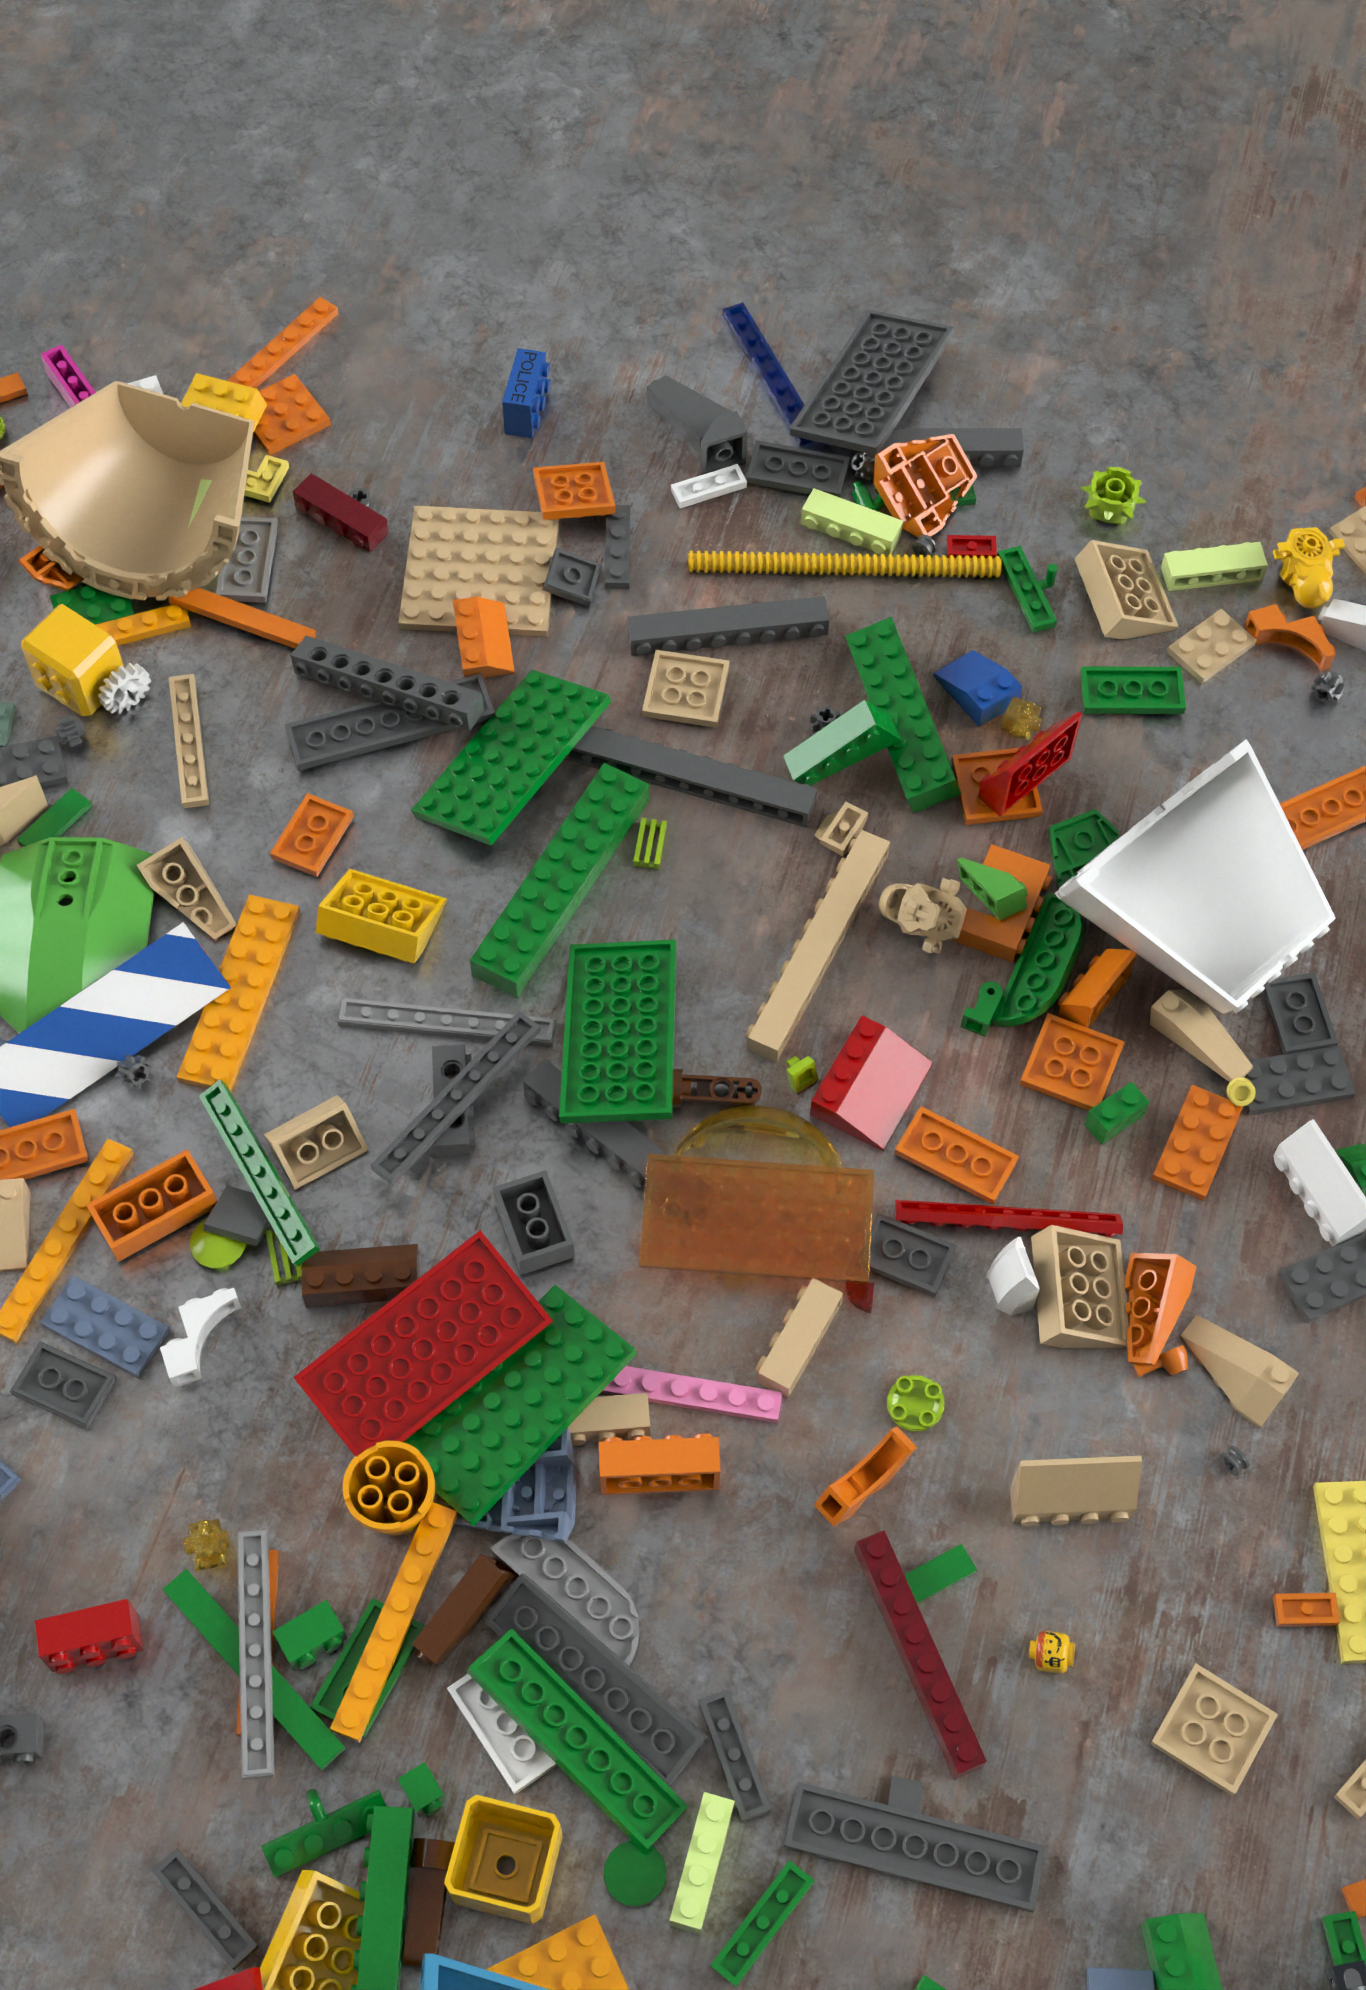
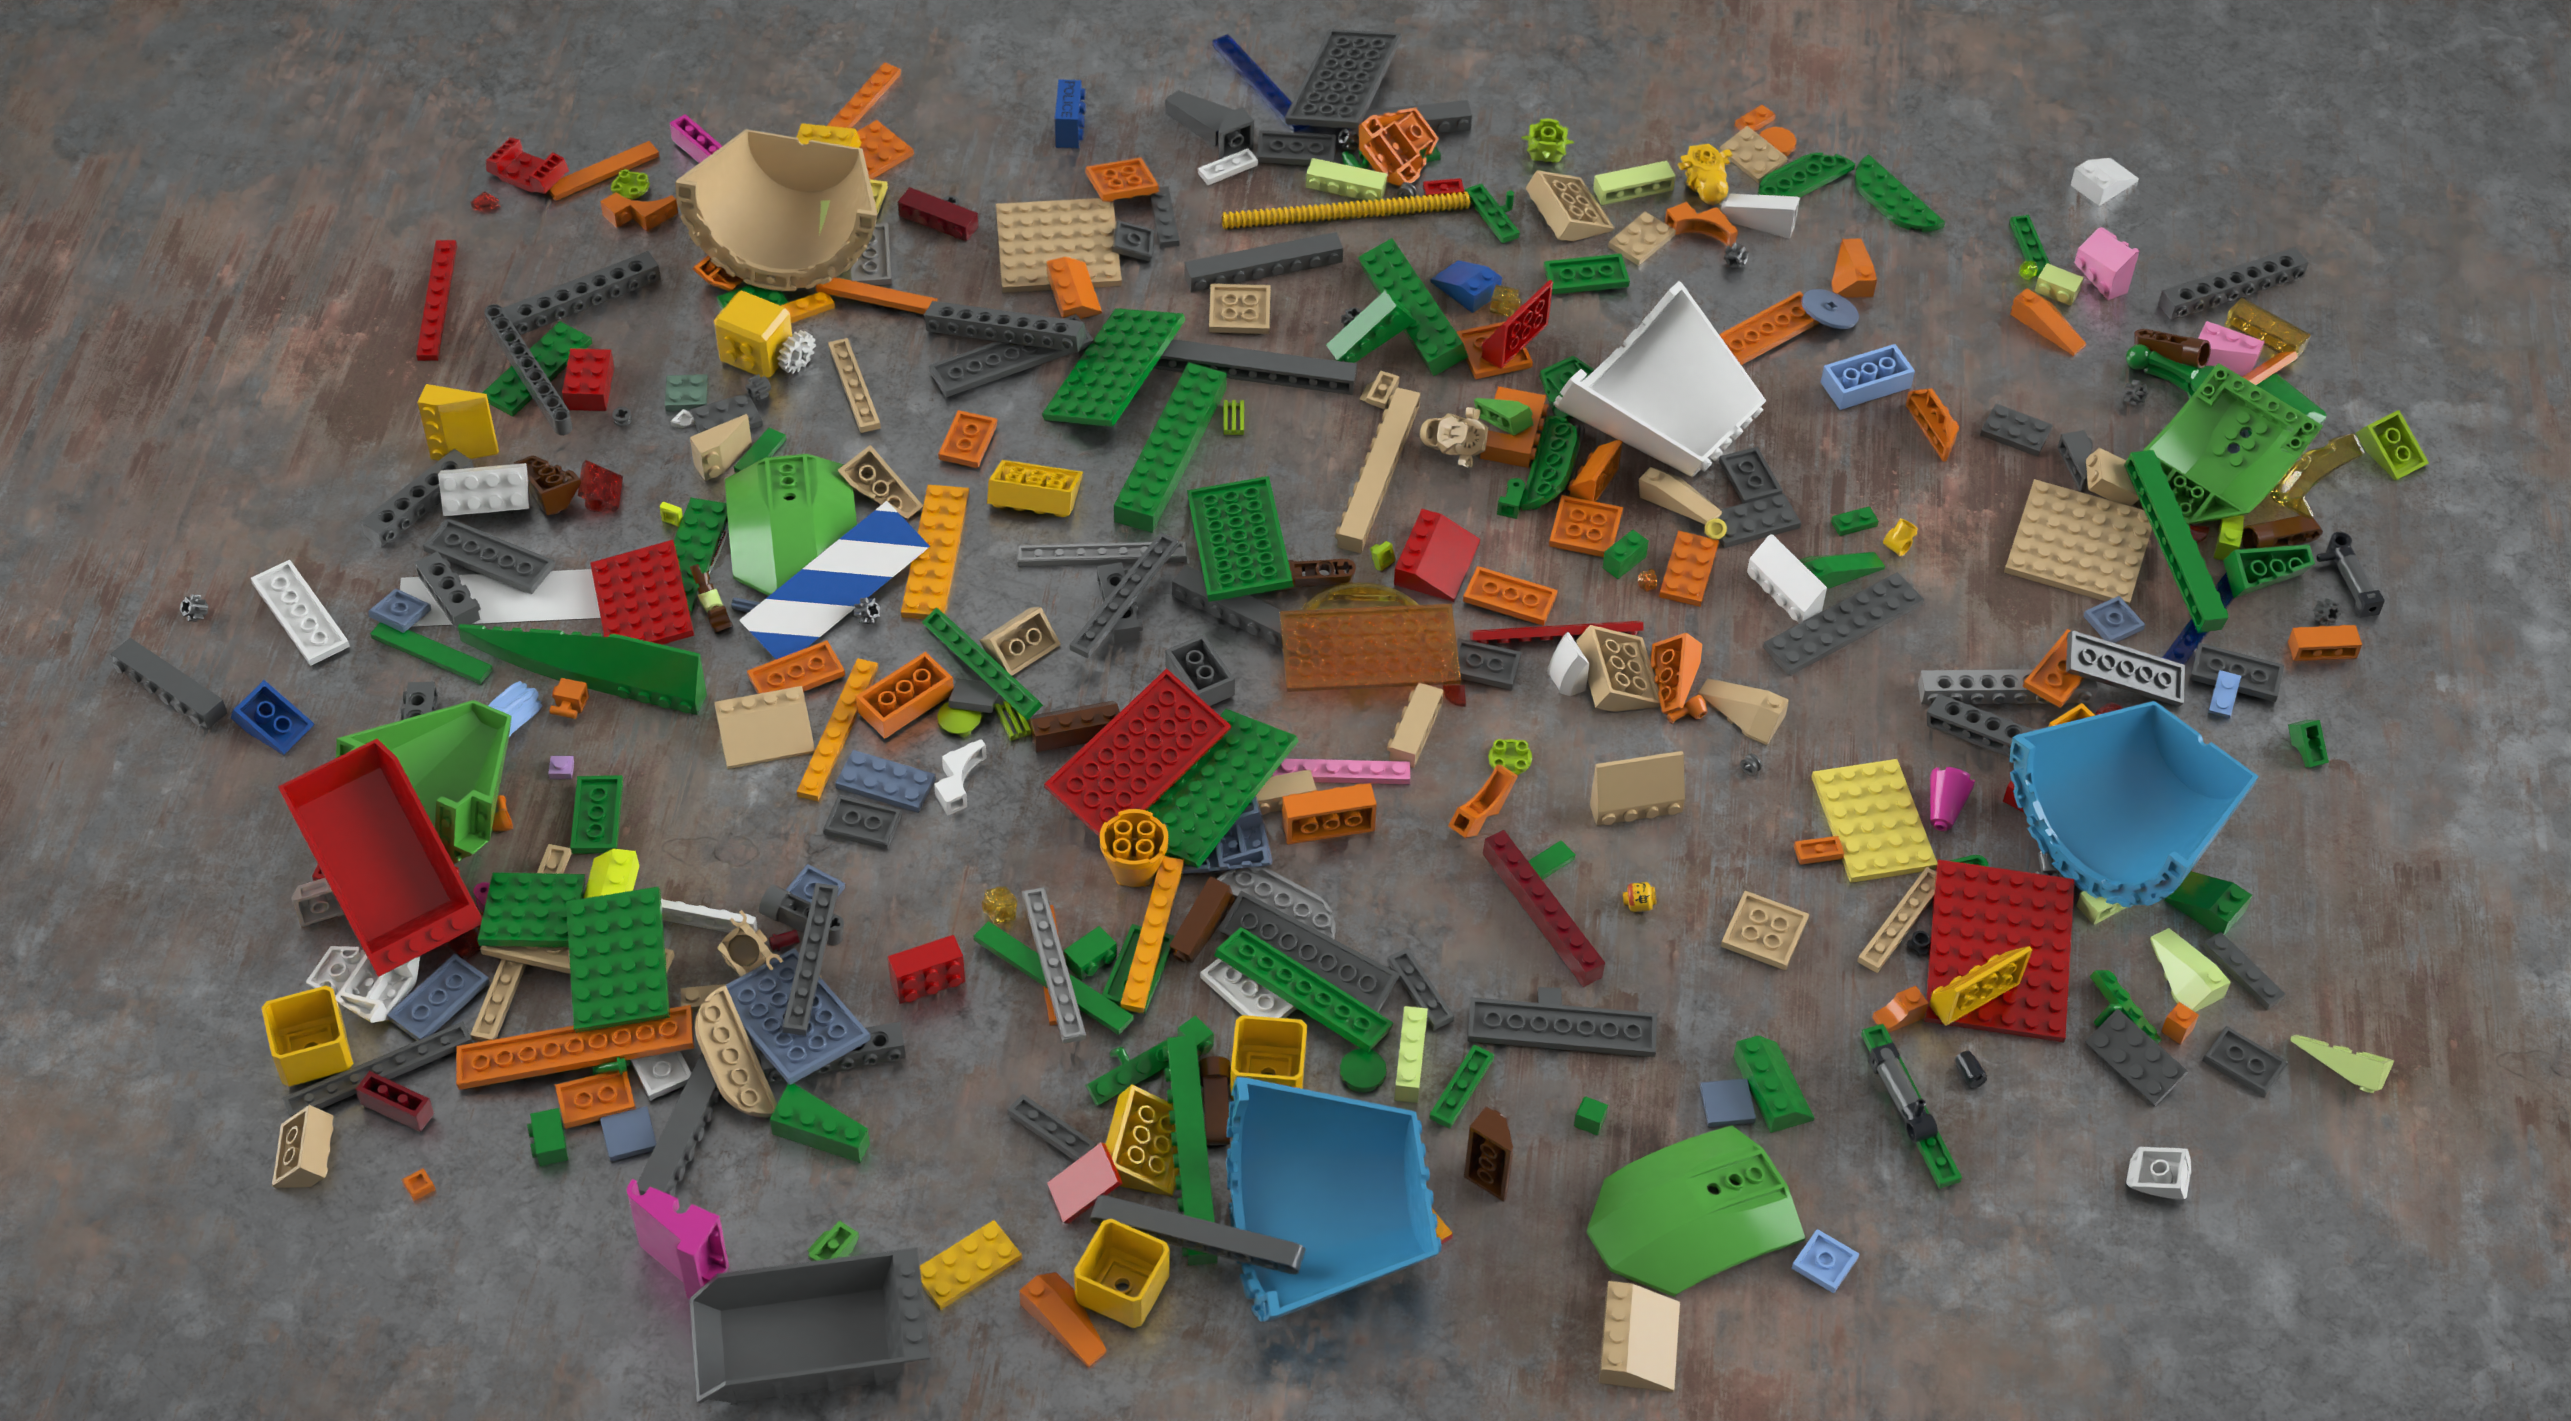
camera: 10 degrees left, 10 degrees down
none -> clear orange plate [1638,569,1657,592]

